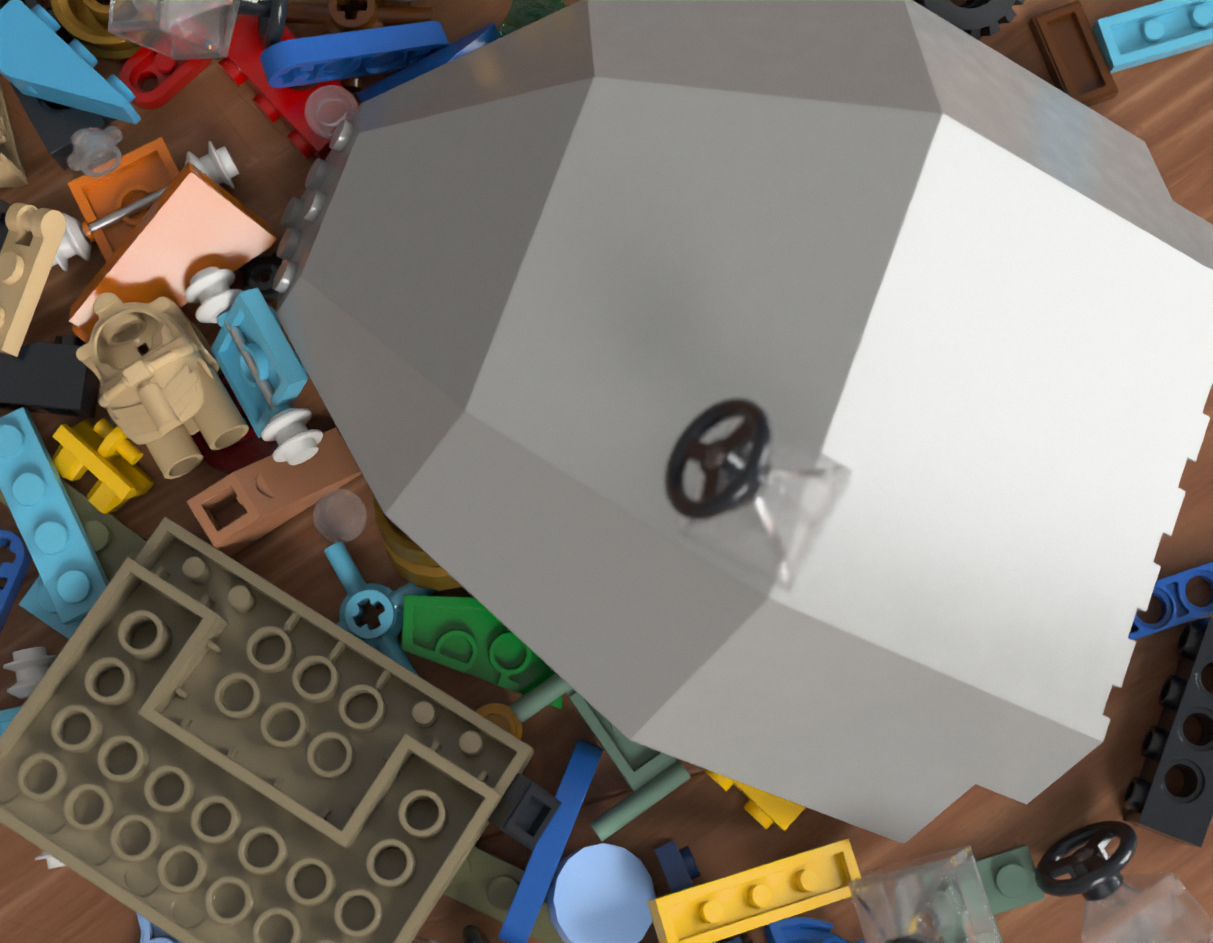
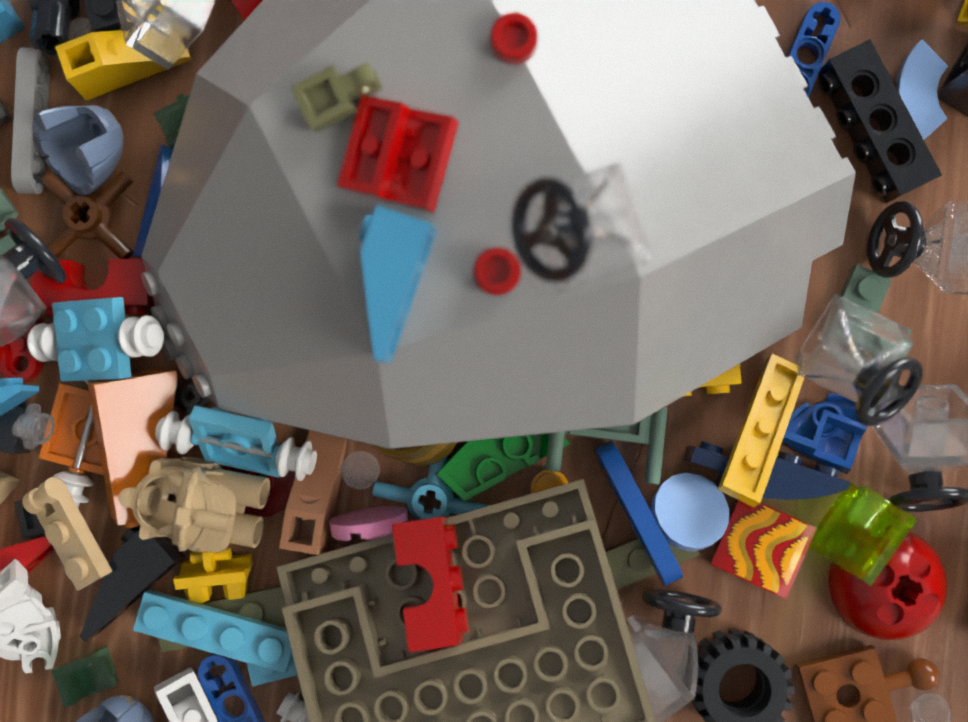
camera: 45 degrees left, 5 degrees up
blue beam [259,21,450,88] -> none
clear plate [305,85,358,139] -> none
black tile [488,773,562,850] -> none
none -> medium azure plate [27,297,164,381]
none -> olive plate [291,62,383,133]
none -> bright pink tile [329,506,409,541]
none -> red slope [337,95,459,213]
none -> dark azure slope [359,205,438,363]
none -> red arch [392,516,469,652]
none -> red plate [473,247,521,296]
none -> red tile [490,12,538,65]

